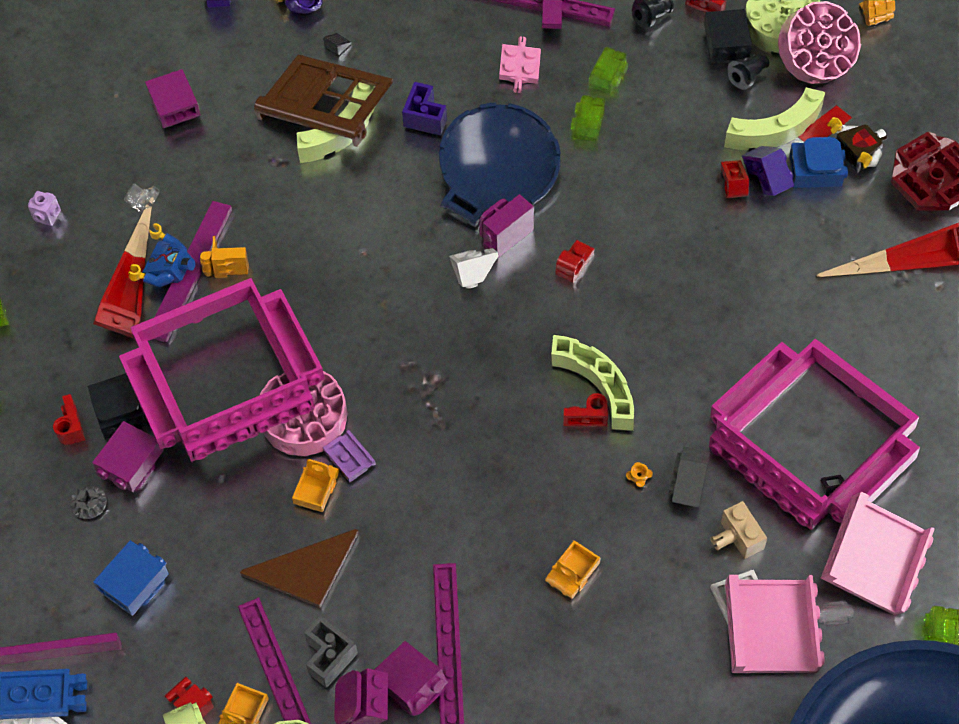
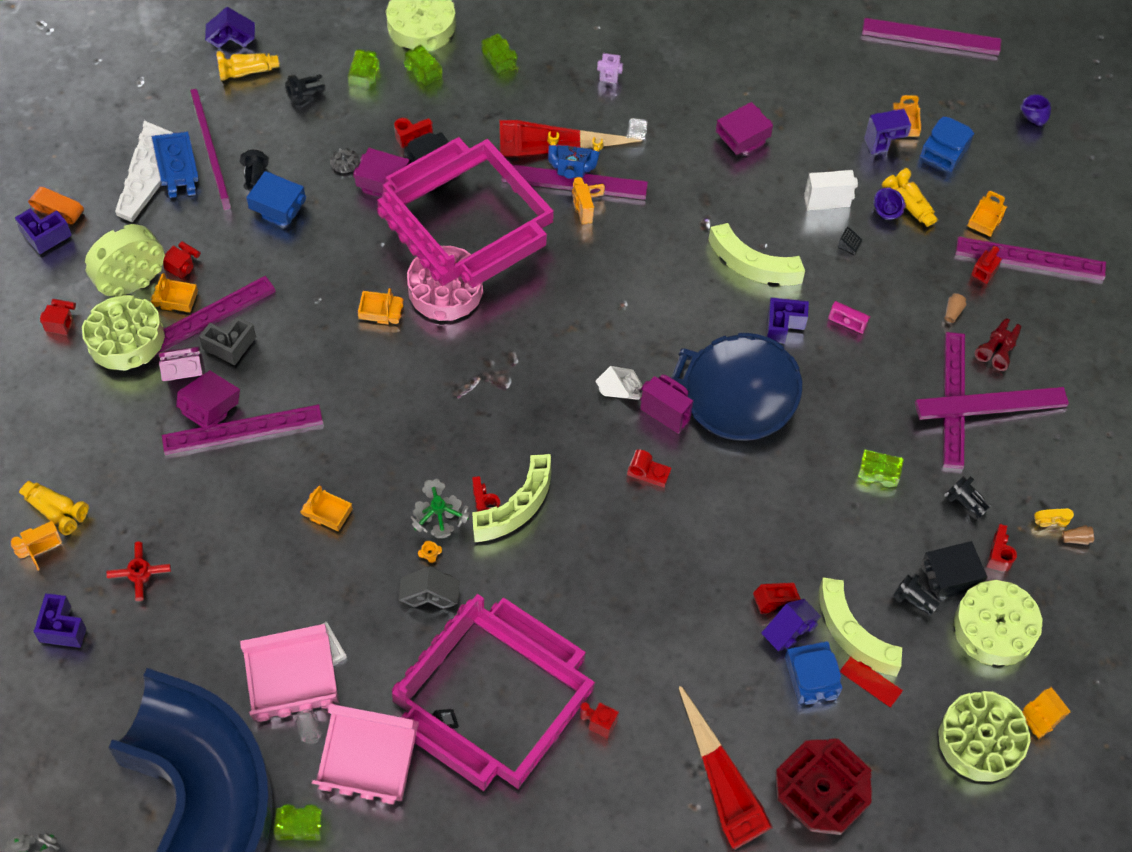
camera: 75 degrees right, 0 degrees up
reddish brown tile [240,529,359,608] -> none
reddish brown door [254,54,393,147] -> none
medium lavender plate [323,430,376,482] -> none
bright pink plate [499,36,541,93] -> none
clear neon green brick [571,95,605,142] -> none
tan brick [711,501,767,559] -> none
bright pink brick [778,1,861,84] -> none
torso [827,117,887,172] -> none
none -> black piece [240,150,269,191]
none -> light grey plant [411,479,469,538]
none -> red brick [580,702,619,739]
none -> white brick [804,170,858,210]
none -> dark pink brick [828,301,871,334]
none -> yellowish green brick [938,691,1031,782]

